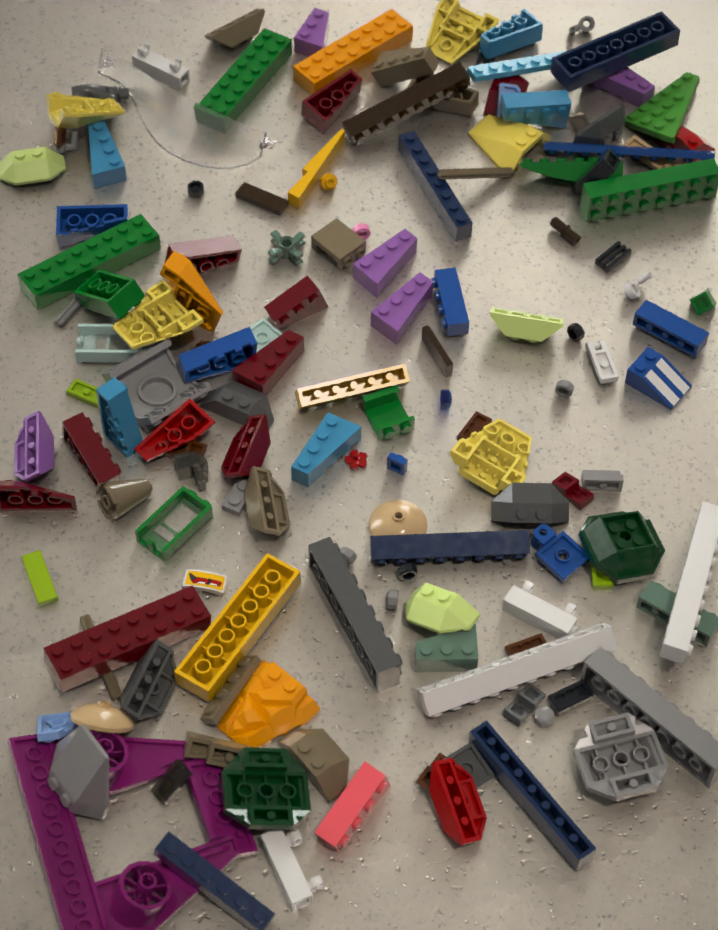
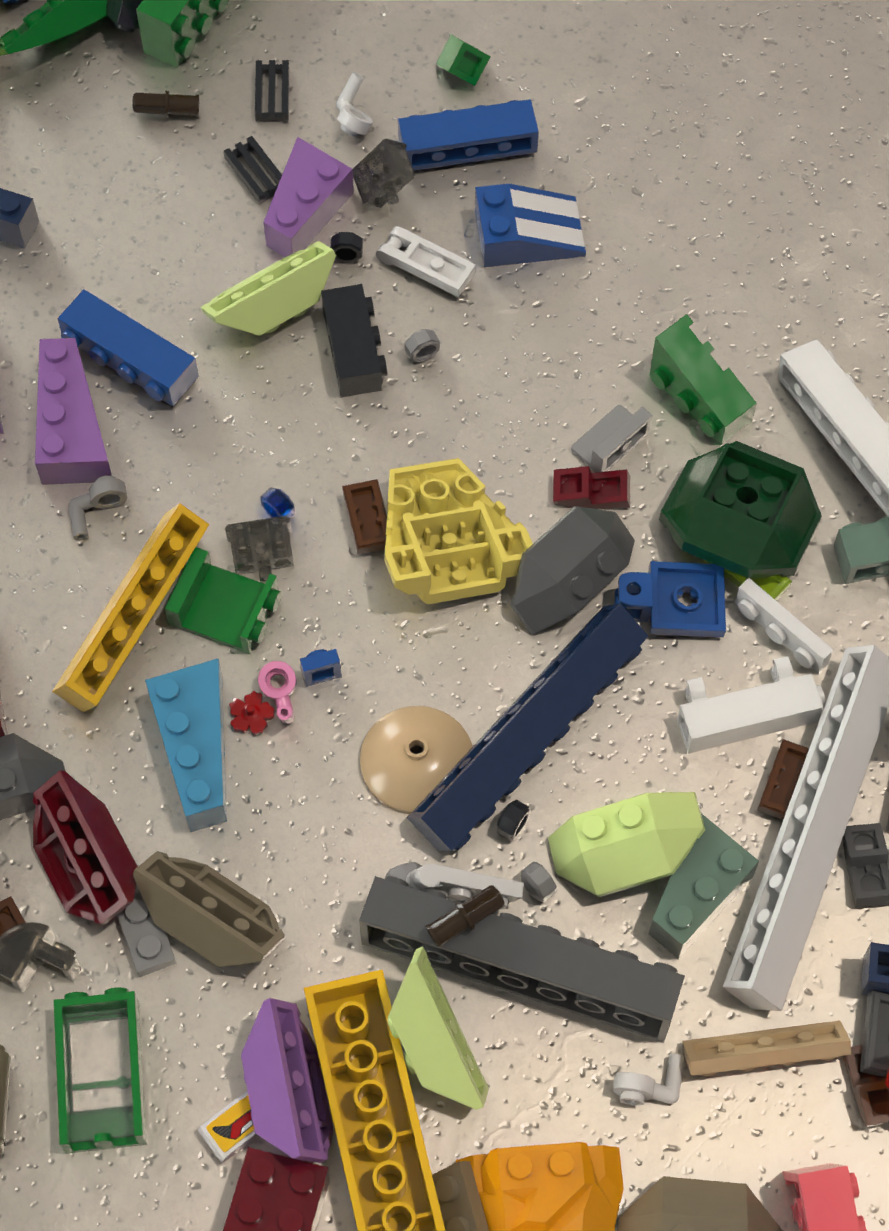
camera: 45 degrees left, 10 degrees up
dark brown tile [422,325,453,378] -> none
none -> light grey plate [68,476,127,540]
none -> black tile [223,136,282,204]
none -> clear smoke piece [225,516,294,582]
none -> medium lavender wedge [241,998,334,1163]
none -> bright pink plate [258,661,297,724]
none -> medium lavender wedge [263,137,354,257]
none -> black brick [321,284,387,397]
none -> clear smoke piece [353,139,416,208]
none -> yellowish green wedge [388,947,489,1110]
none -> white plate [406,864,524,908]
none -> dark brown axle [425,885,504,948]
none -> white plate [613,1054,685,1106]
none -> green wedge [649,314,757,445]
none -> tan plate [682,1020,851,1076]
none -> white plate [735,578,833,674]

